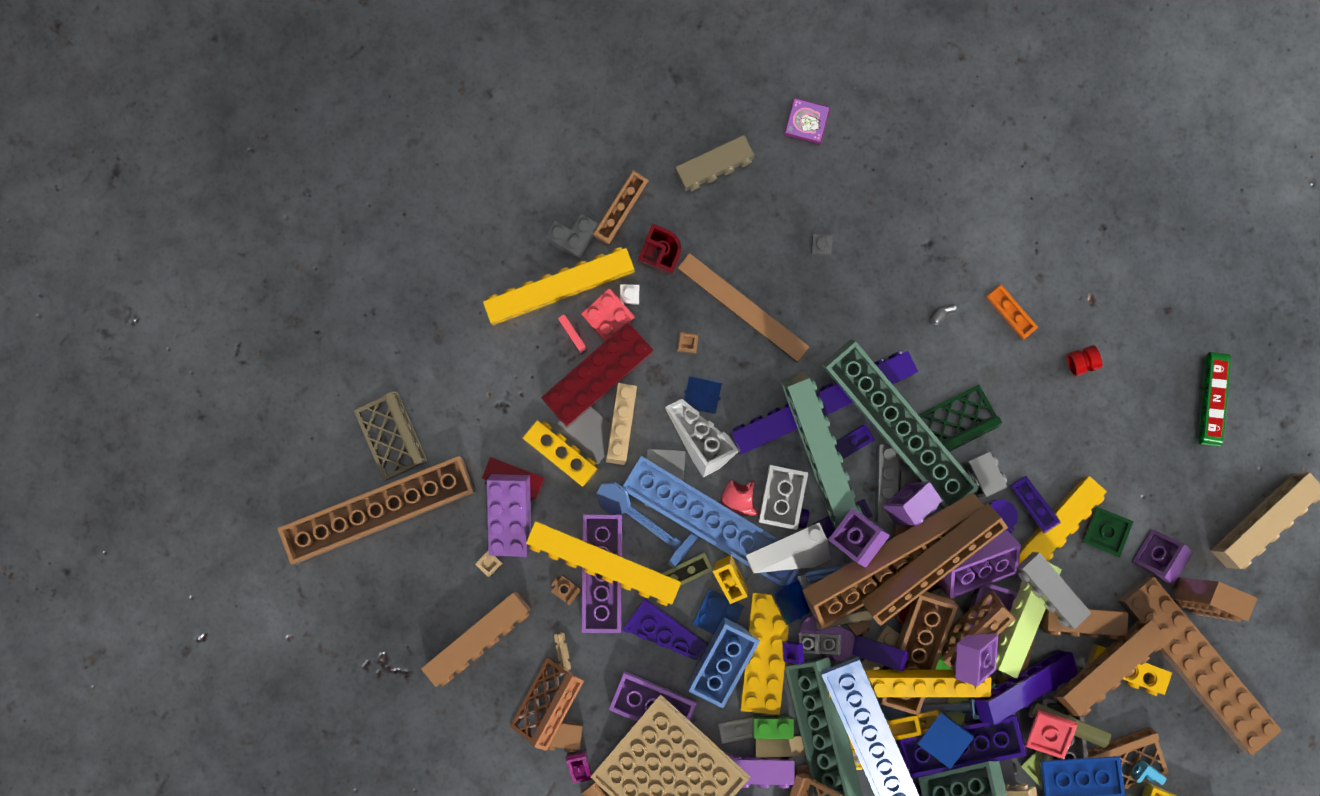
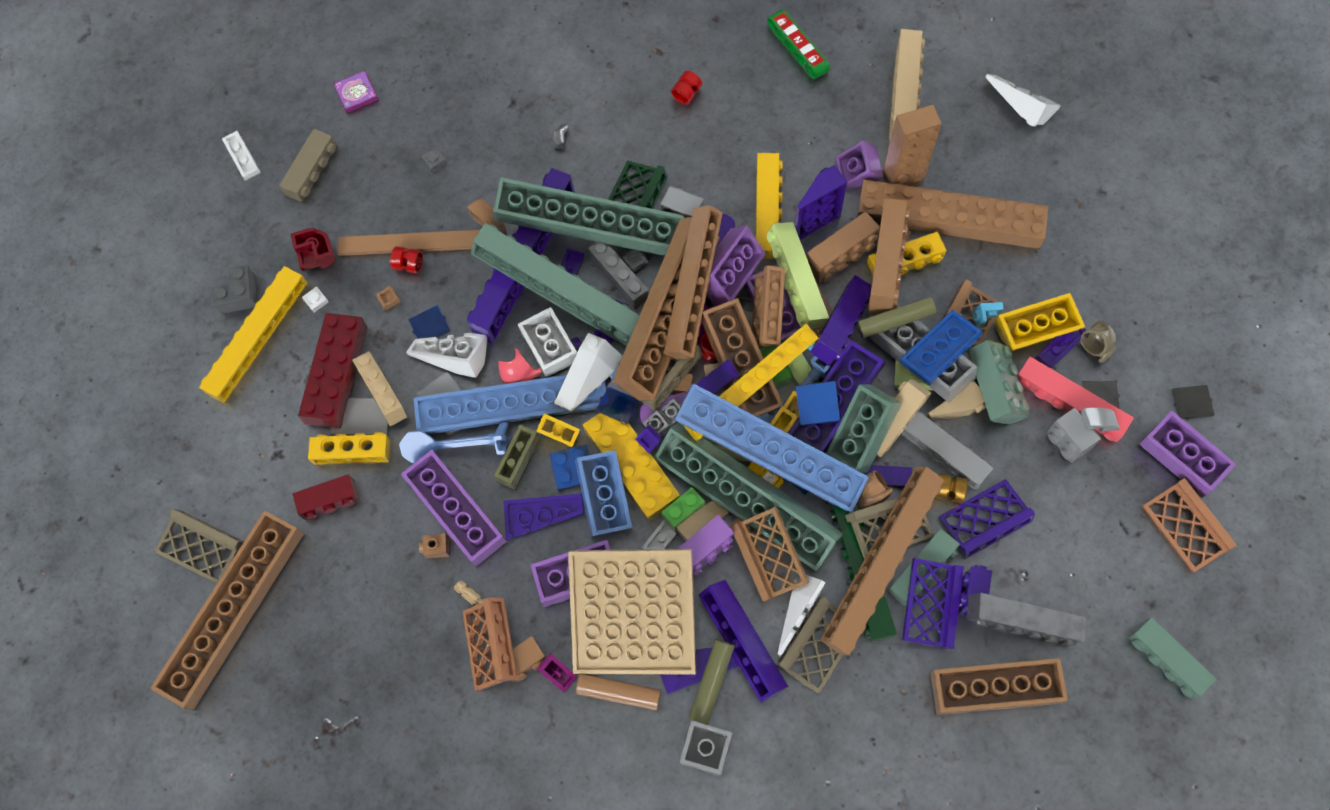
camera: 35 degrees left, 15 degrees down
medium nougat brick [421,591,531,687] -> none
tan plate [475,551,503,577] -> none
medium lavender brick [487,474,531,557] -> none
yellow brick [526,522,681,606] -> none
coral tile [558,315,587,355] -> none
coral plate [582,288,635,341] -> none
medium nougat brick [593,170,649,245] -> none
medium lavender brick [828,508,890,567] -> none
medium lavender brick [883,482,942,526] -> none
medium lavender slope [954,633,999,687] -> none
orange tile [986,284,1038,340] -> none
dark purple tile [1010,476,1061,534] -> none
light grey brick [1016,552,1091,629] -> none
coral tile [1025,709,1078,759] -> none
dark green plate [1082,507,1134,557] -> none
none -> white tile [222,131,261,180]
none -> red wheel [390,246,423,274]
none -> medium nougat brick [467,199,507,235]
none -> dark purple slope [795,165,847,241]

